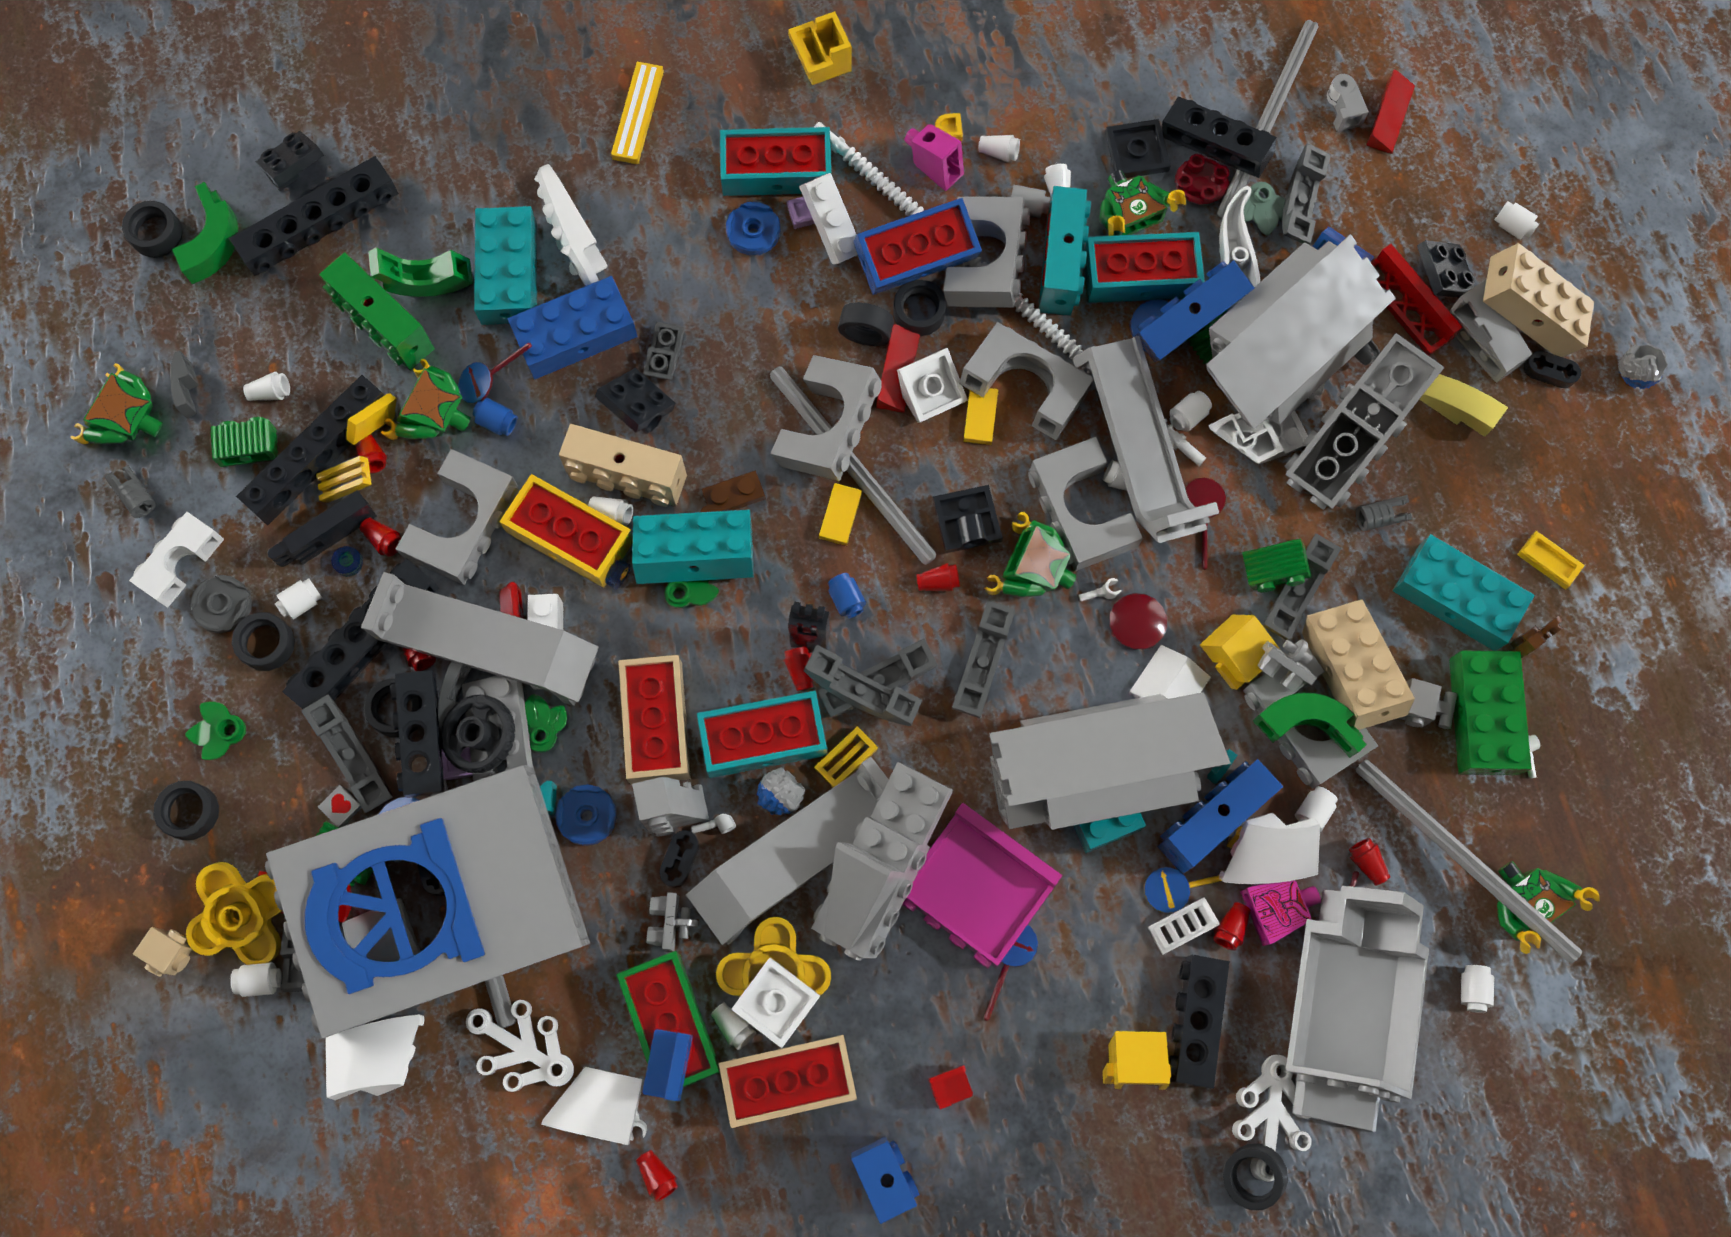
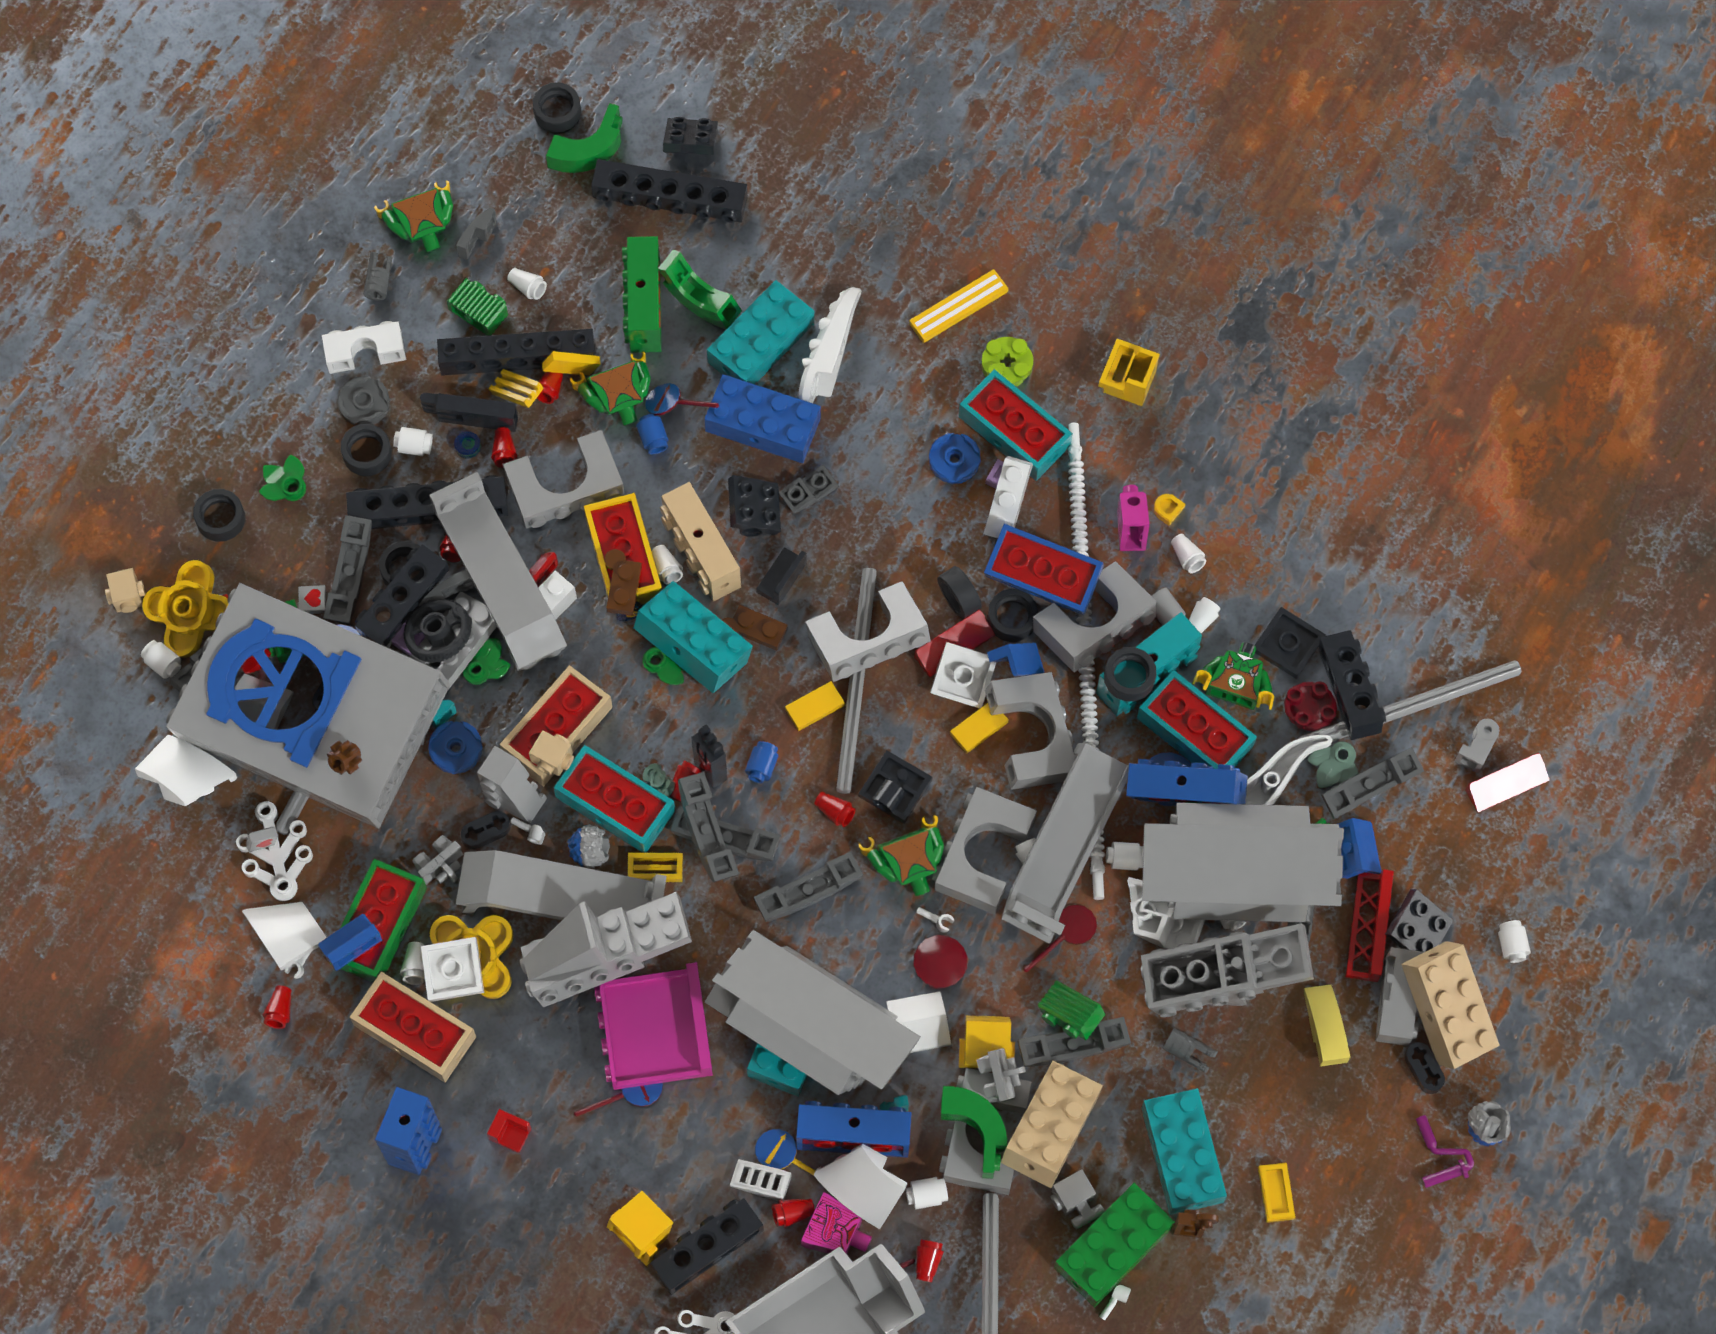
camera: 45 degrees right, 5 degrees down
none -> light grey tile [246,827,278,852]
none -> reddish brown gear [327,740,362,775]
none -> tan brick [529,730,574,776]
none -> reddish brown hinge [605,549,642,616]
none -> sand green piece [643,763,675,797]
none -> black panel [756,547,807,605]
none -> lime plate [981,337,1033,386]
none -> blue panel [987,643,1044,676]
none -> black tyre [1104,647,1156,701]
none -> magenta piece [1416,1115,1474,1188]

